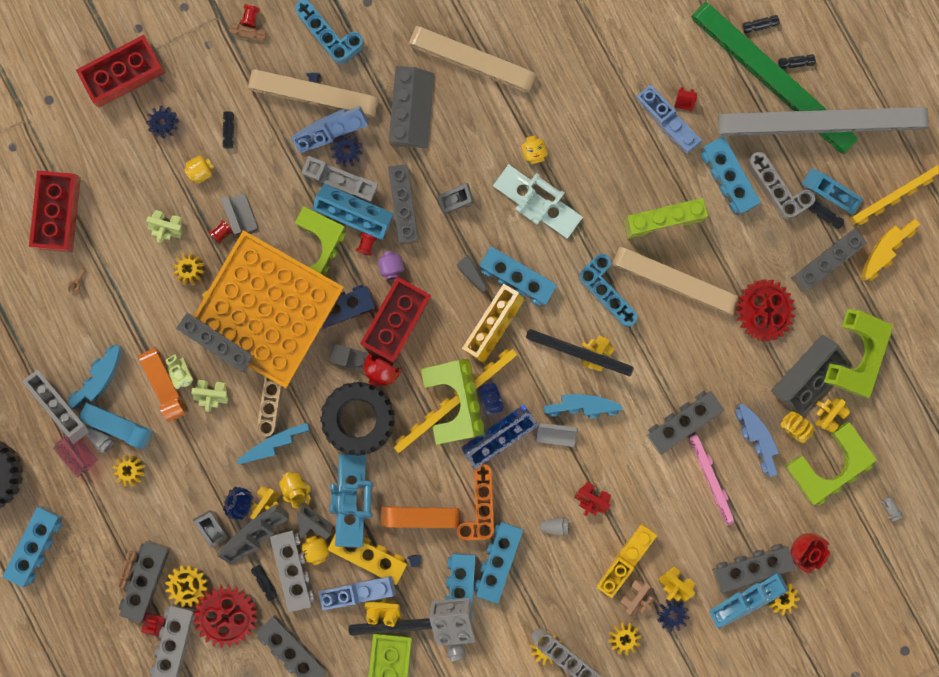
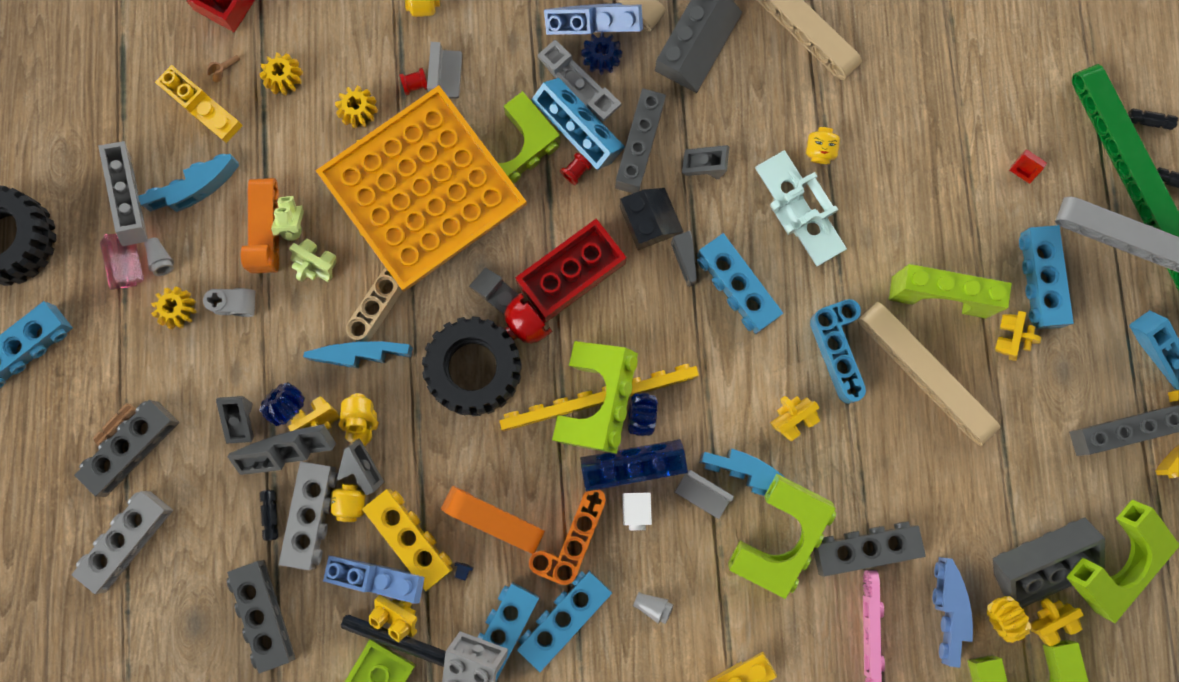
camera: 20 degrees right, 5 degrees down
dark azure beam [79,402,154,449] -> none
red tile [141,613,166,637] -> none
yellowish green hips [146,210,182,243] -> none
yellow gear [165,564,208,607] -> none
dark grey brick [176,312,255,373] -> none
red gear [193,584,257,648] -> none
dark blue brick [321,285,376,330] -> none
dark azure piece [329,454,374,547] -> none
medium lavender head [378,251,404,280] -> none
yellow brick [462,284,525,364] -> none
black axle [526,329,634,376] -> none
red hips [574,482,611,516] -> none
medium blue slope [636,84,702,154] -> none
red gear [735,279,796,342] -> none
light grey beam [747,152,815,220] -> none
black axle [809,201,845,229] -> none
none -> yellow slope [155,65,243,144]
none -> light grey piece [203,288,256,317]
none -> yellow gear [259,52,303,95]
none -> black slope [619,188,683,251]
none -> white brick [622,493,652,531]
none -> lime arch [728,473,836,599]
none -> yellow hips [995,311,1041,361]

